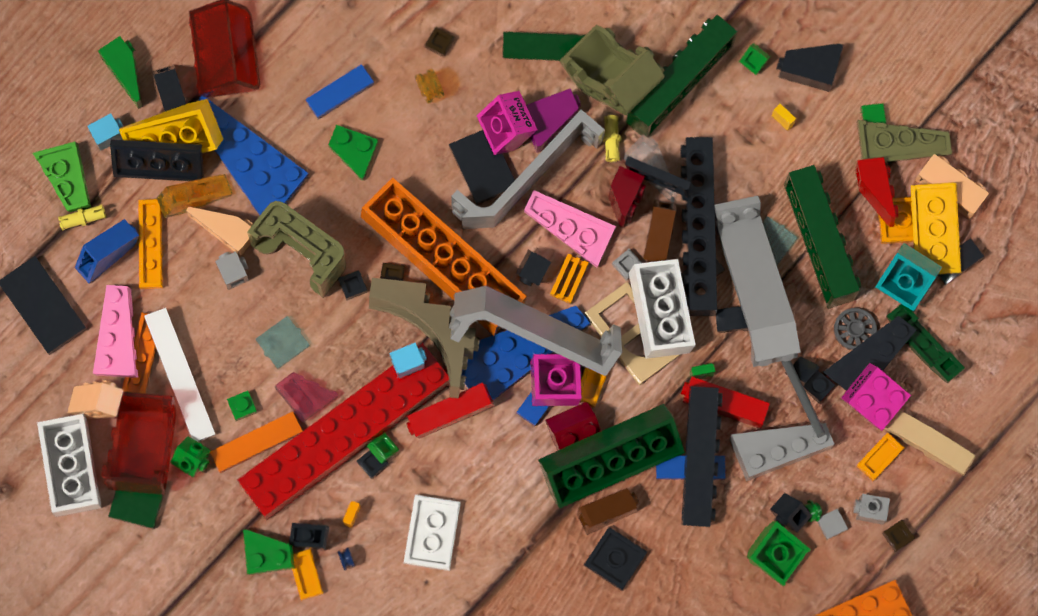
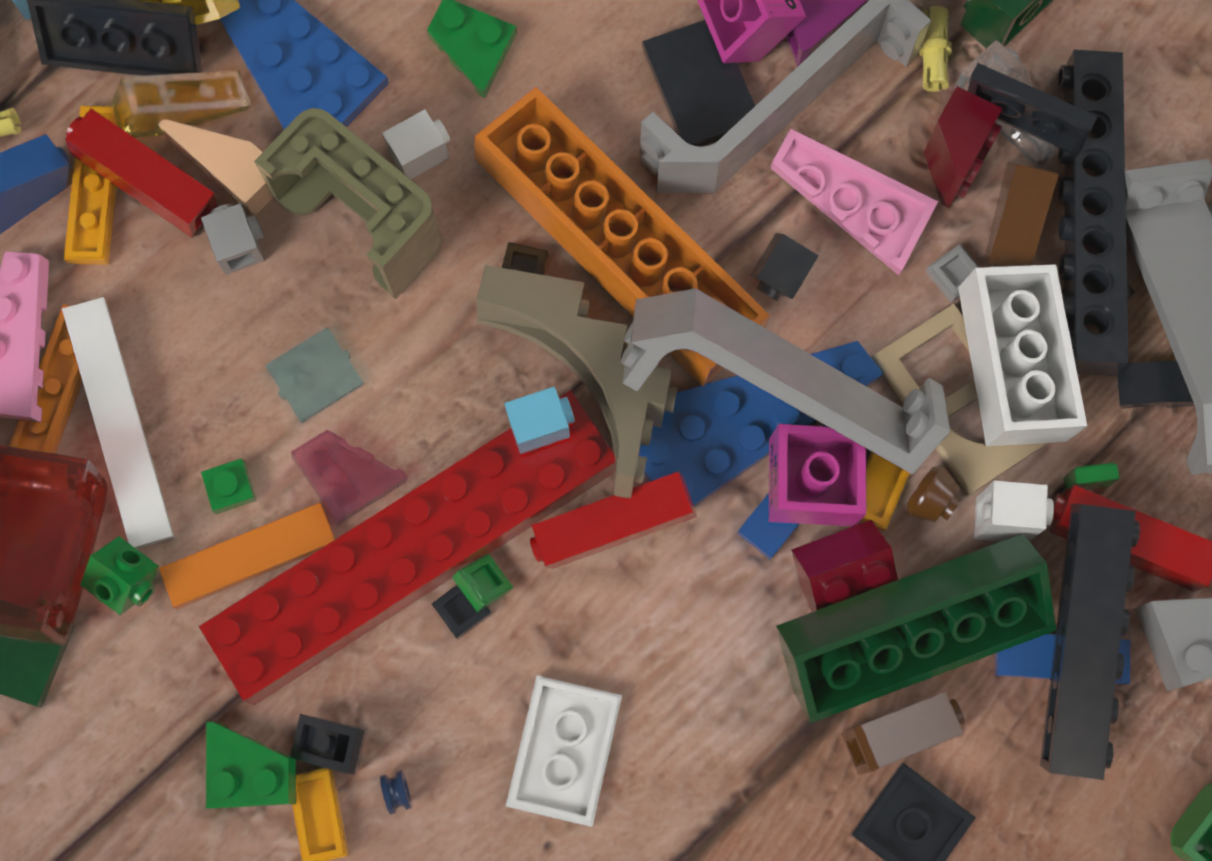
camera: 10 degrees right, 0 degrees up
black tile [338,270,368,301] -> none
light orange tile [343,501,360,528] -> none
light orange tile [550,254,589,304] -> none
none -> red brick [65,108,217,238]
none -> white brick [382,110,451,179]
none -> reddish brown cone [906,467,962,523]
none -> white brick [974,481,1054,542]

